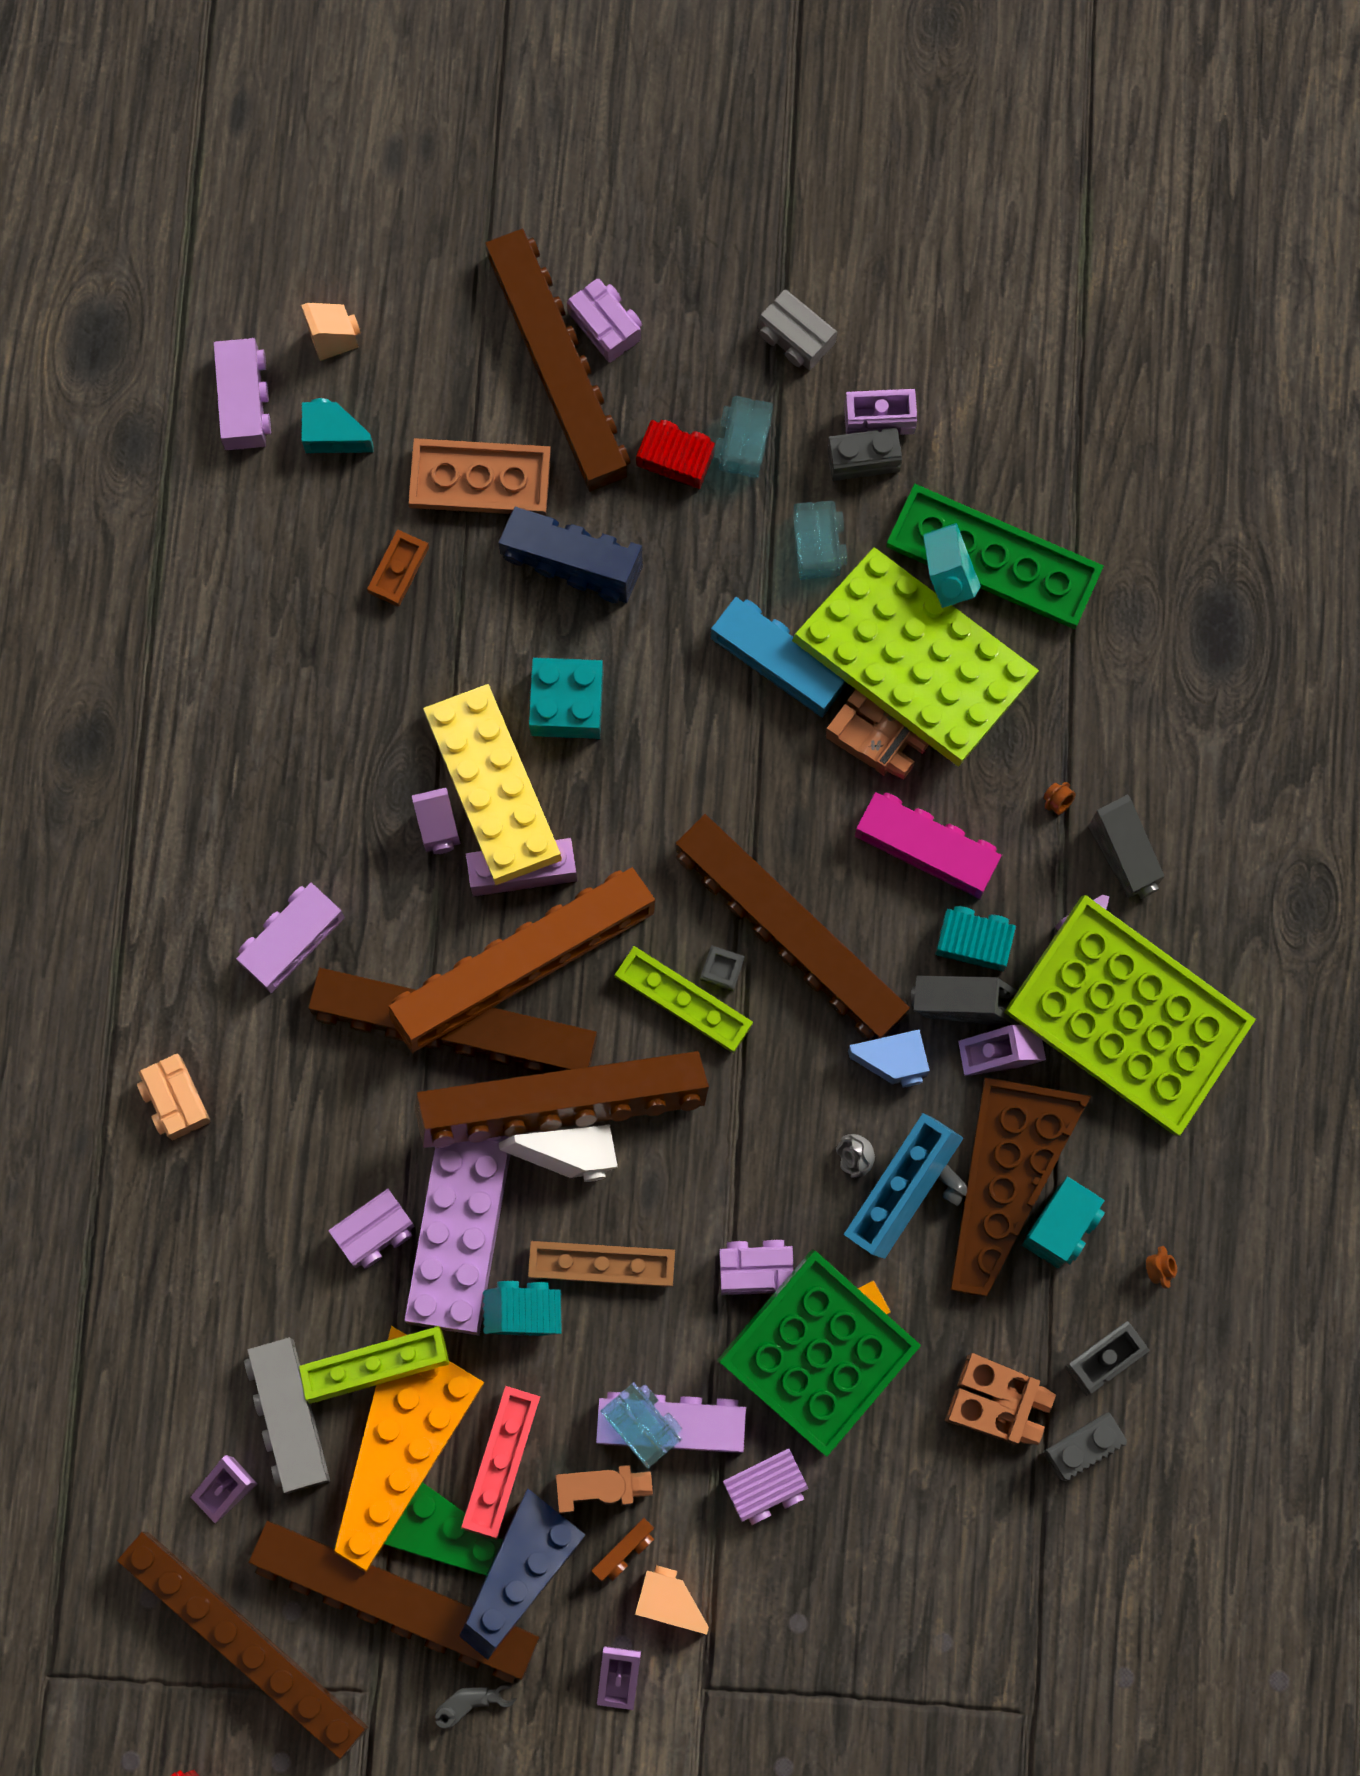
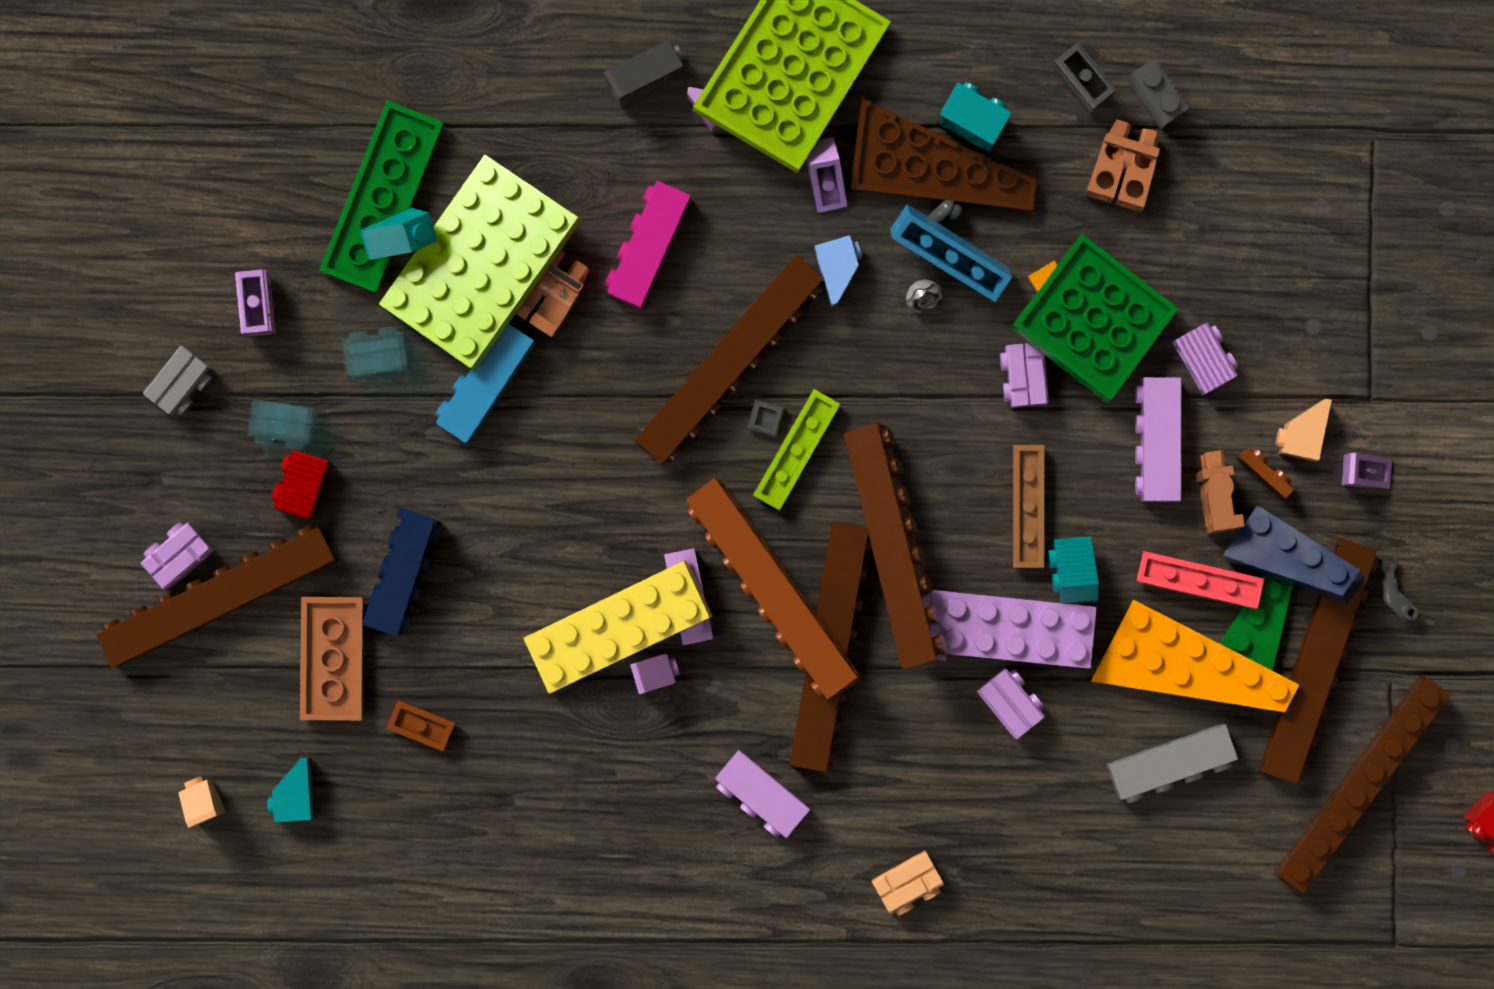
camera: 90 degrees left, 10 degrees up
lavender slope [191,1455,258,1523] -> none
lavender brick [214,338,271,450] -> none
lime plate [299,1326,449,1404] -> none
white slope [499,1125,618,1182] -> none
teal brick [529,658,603,739] -> none
clear light blue brick [600,1382,683,1469] -> none
dark grey brick [827,427,902,481] -> none
dark grey slope [911,976,1018,1027] -> none
teal brick [935,906,1016,972] -> none
dark orange plate [1043,782,1076,815] -> none
dark orange plate [1146,1246,1177,1289] -> none

